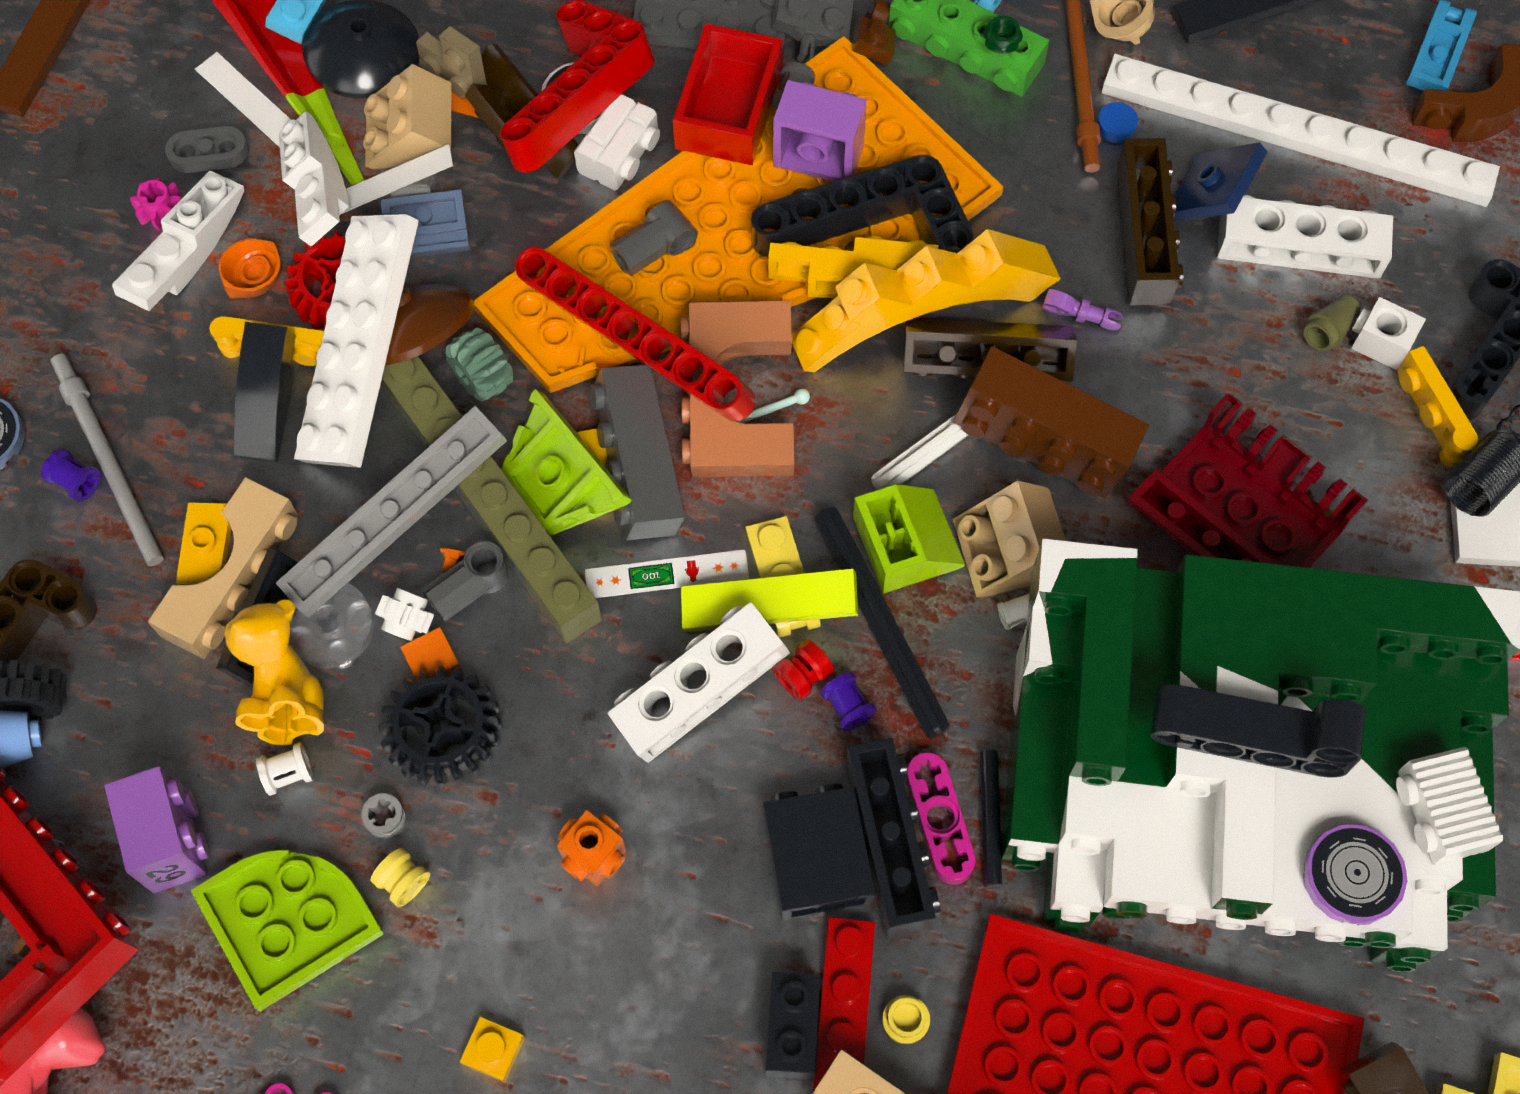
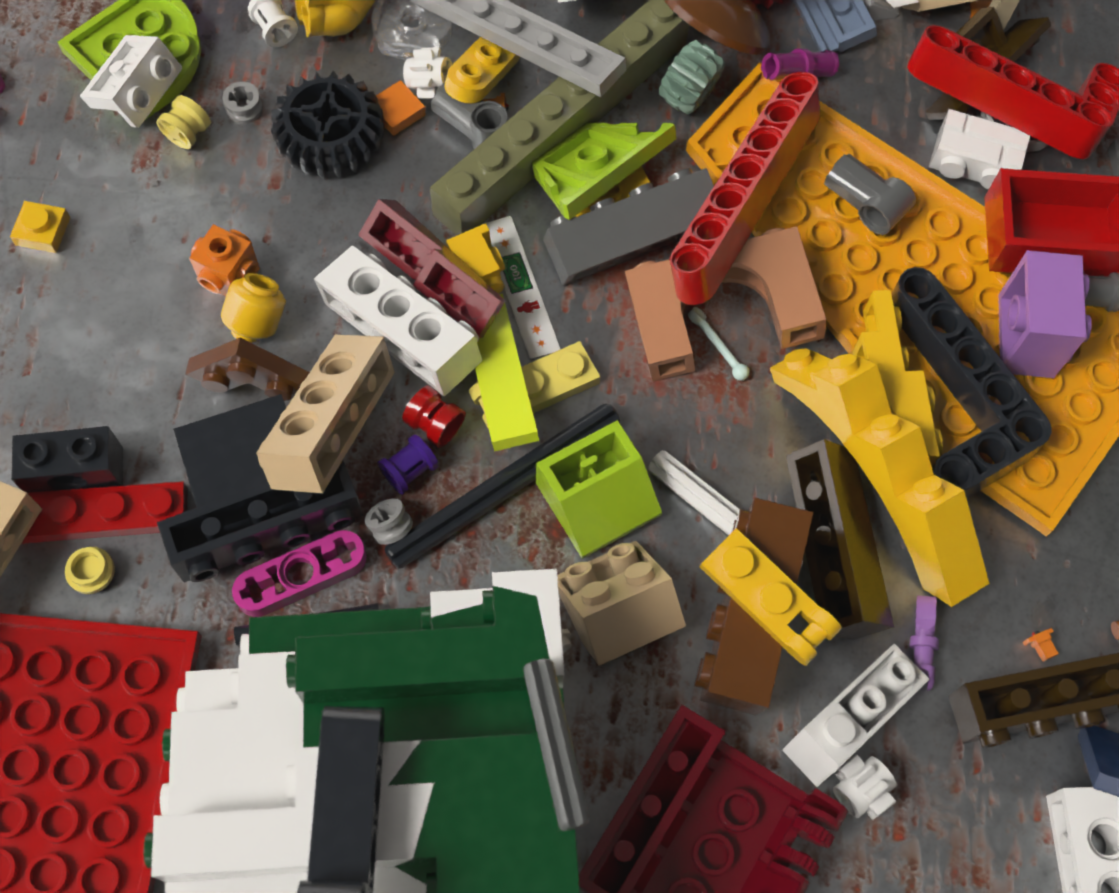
camera: 75 degrees right, 0 degrees up
none -> white bracket [80,35,182,128]
none -> reddish brown plate [185,337,310,401]
none -> yellow head [221,273,286,343]
none -> tan brick [257,334,395,494]
none -> dark red slope [358,199,506,338]
none -> light grey bush [365,498,413,545]
none -> yellow plate [444,37,520,103]
none -> yellow brick [446,223,505,294]
none -> dark grey axle [524,659,590,831]
none -> yellow plate [700,528,842,666]
none -> magenta pin [761,48,839,80]
none -> white slope [782,644,929,787]
none -> white gear [833,754,897,820]
none -> orange piece [1023,627,1059,662]

